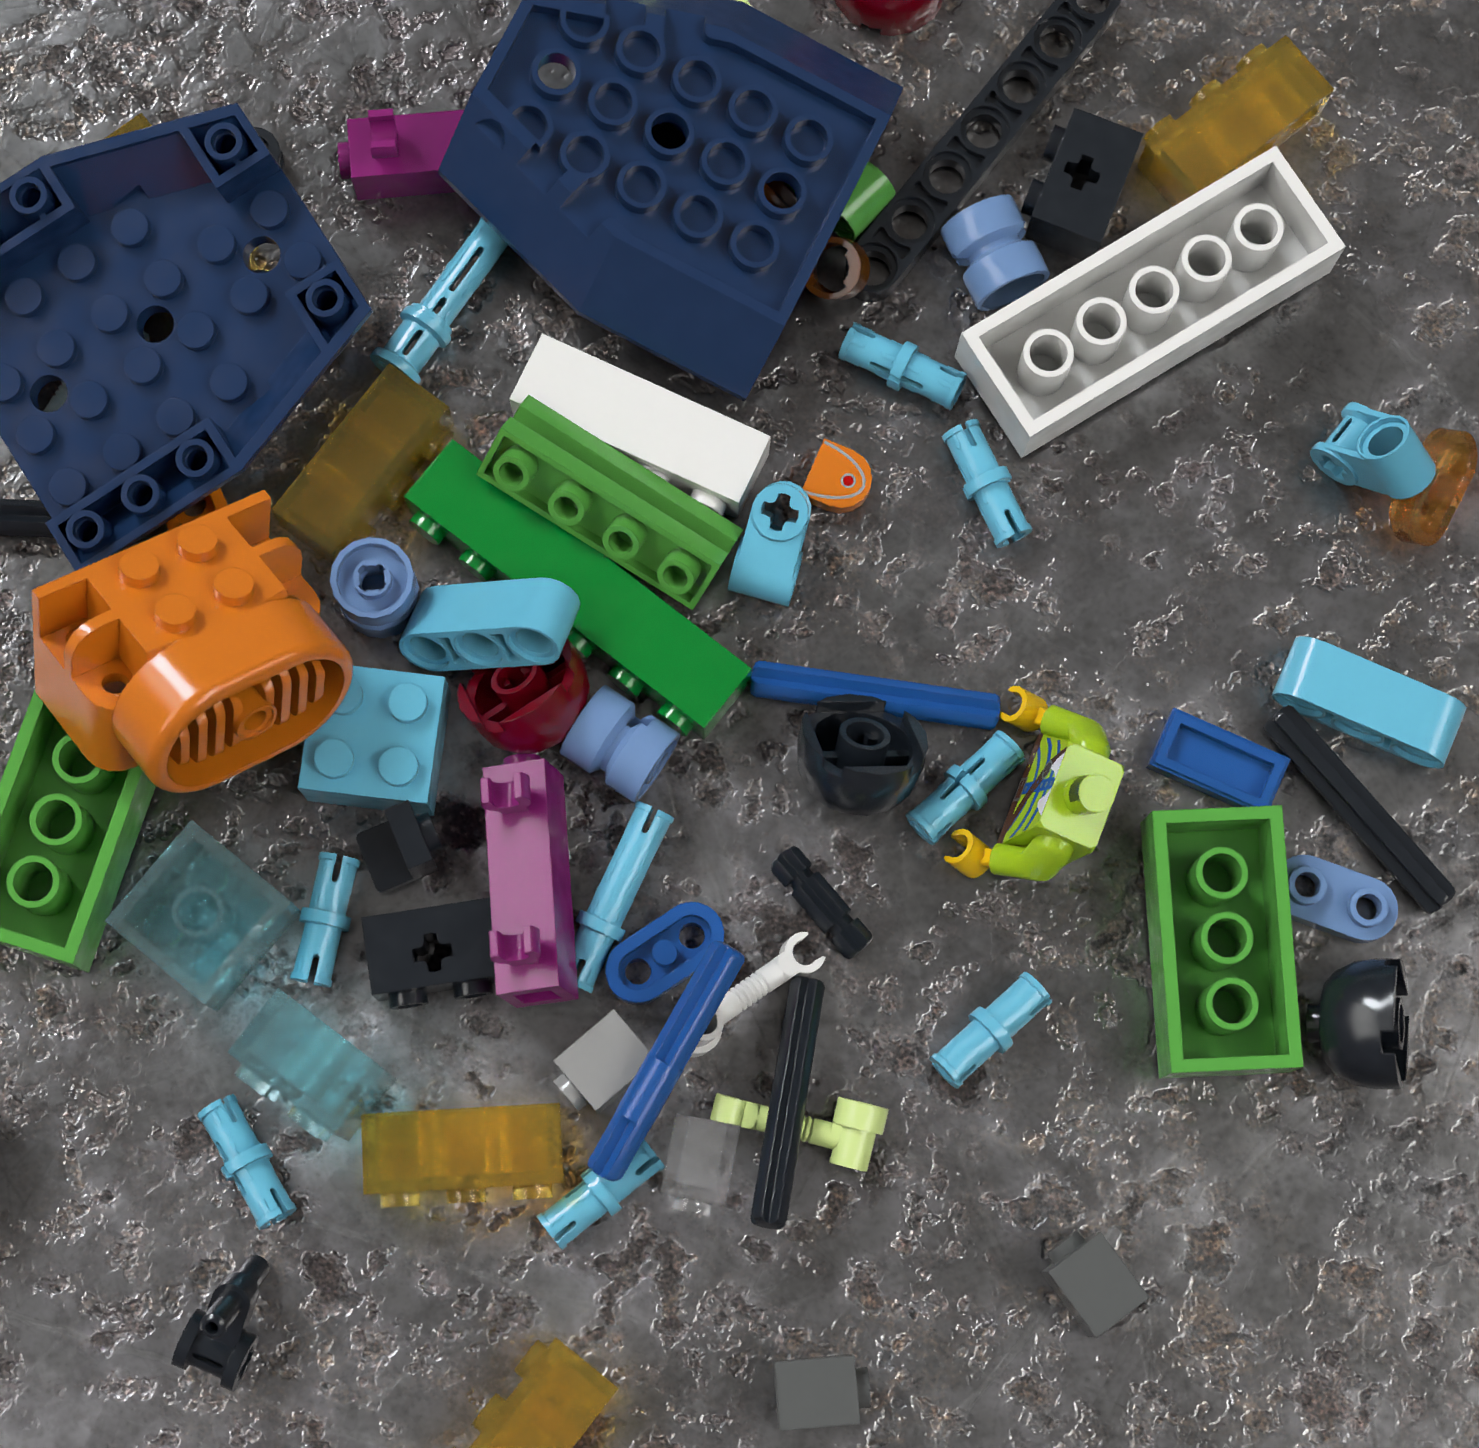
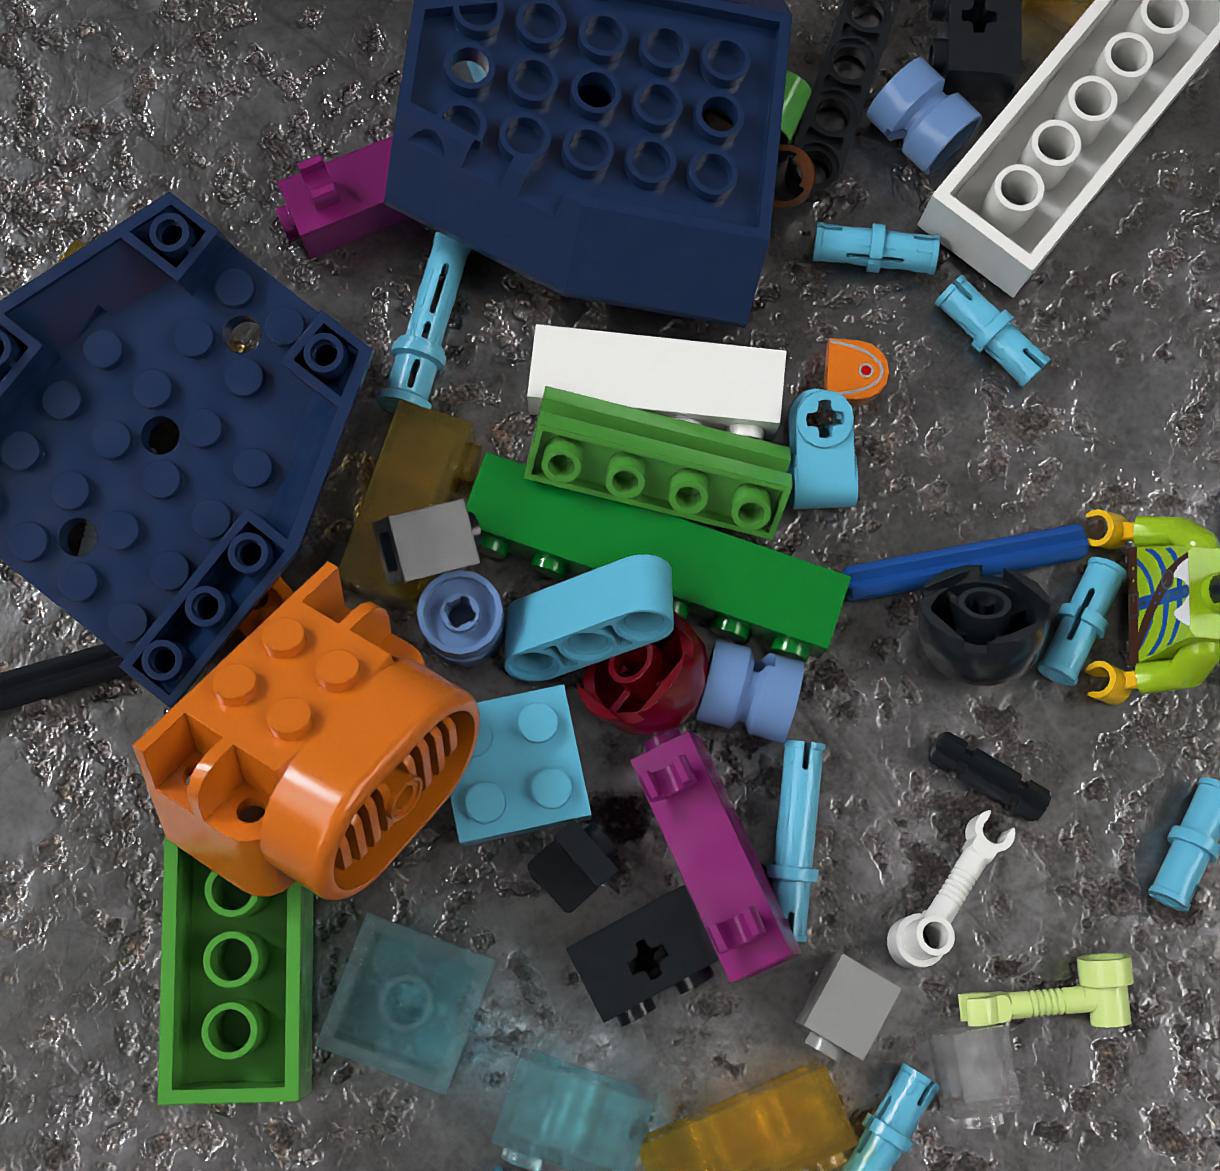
camera: 20 degrees left, 0 degrees up
medium azure pin [290,852,360,988] -> none
blue axle [588,941,744,1182] -> none
blue plate [605,902,724,1005] -> none
black axle [750,976,825,1229] -> none
none -> brick [372,498,482,586]

